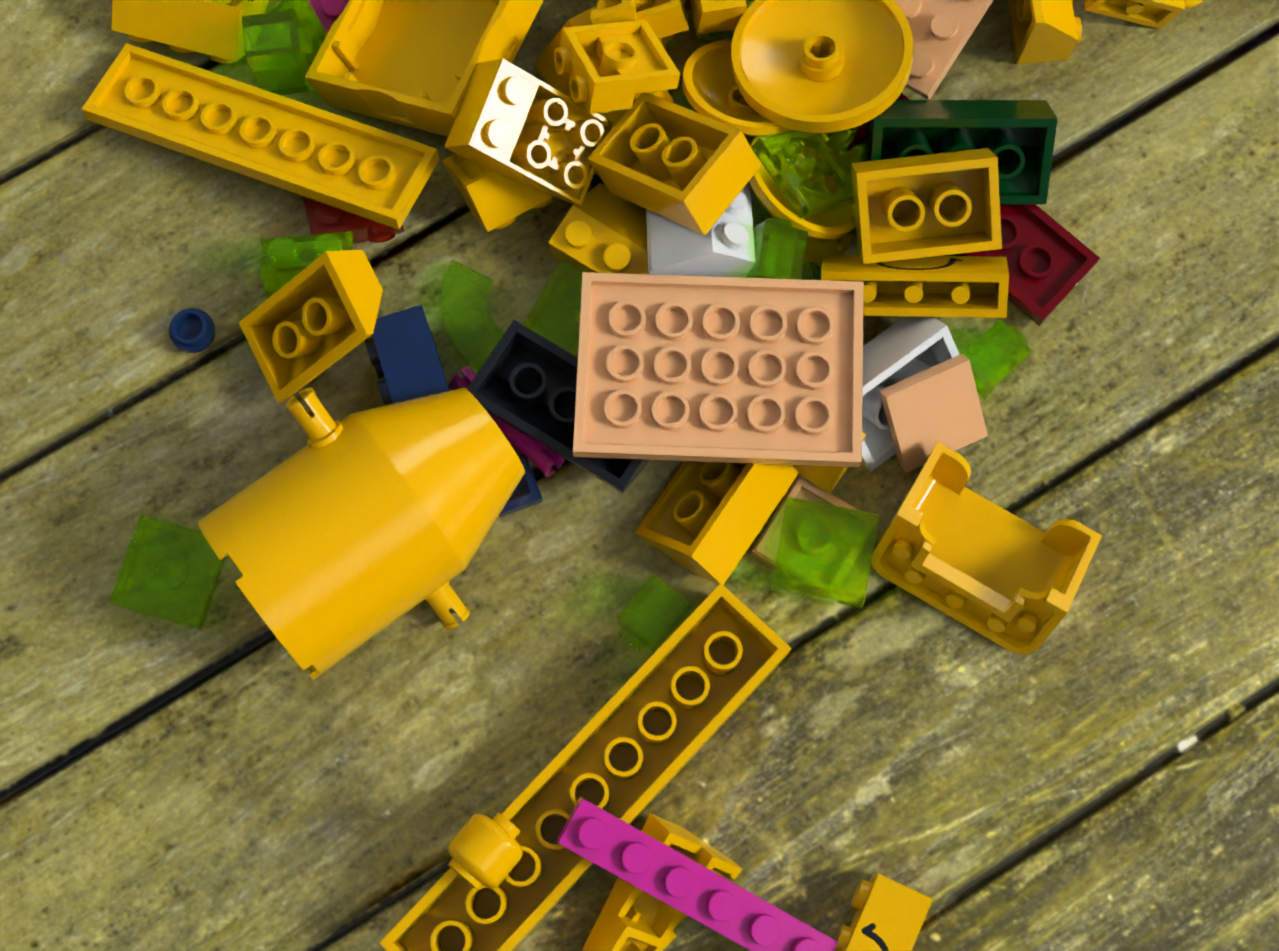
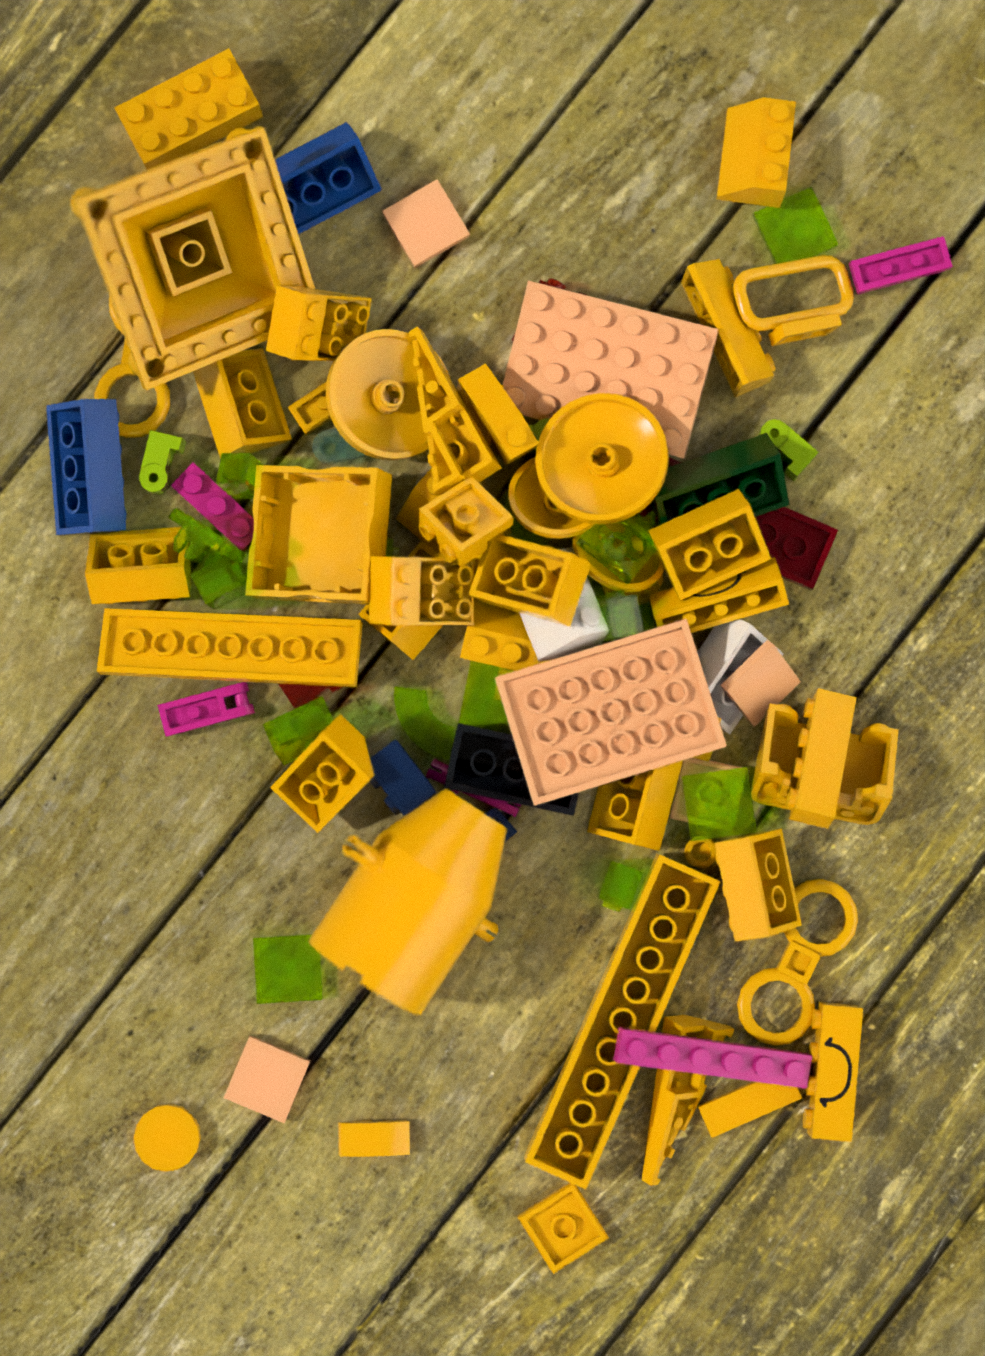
camera: 20 degrees left, 10 degrees up
dark blue plate [169,308,216,353] -> none
yellow head [448,812,523,891] -> none
clear neon green brick [963,319,1032,399] -> none
none -> dark pink plate [157,682,255,737]
none -> light nougat tile [224,1035,311,1123]
none -> yellow slope [338,1119,410,1157]
none -> yellow tile [684,835,716,868]
none -> yellow brick [715,828,802,941]
none -> yellow bar [737,879,858,1046]
none -> lime leg [758,419,819,481]
none -> yellow brick [786,688,857,829]

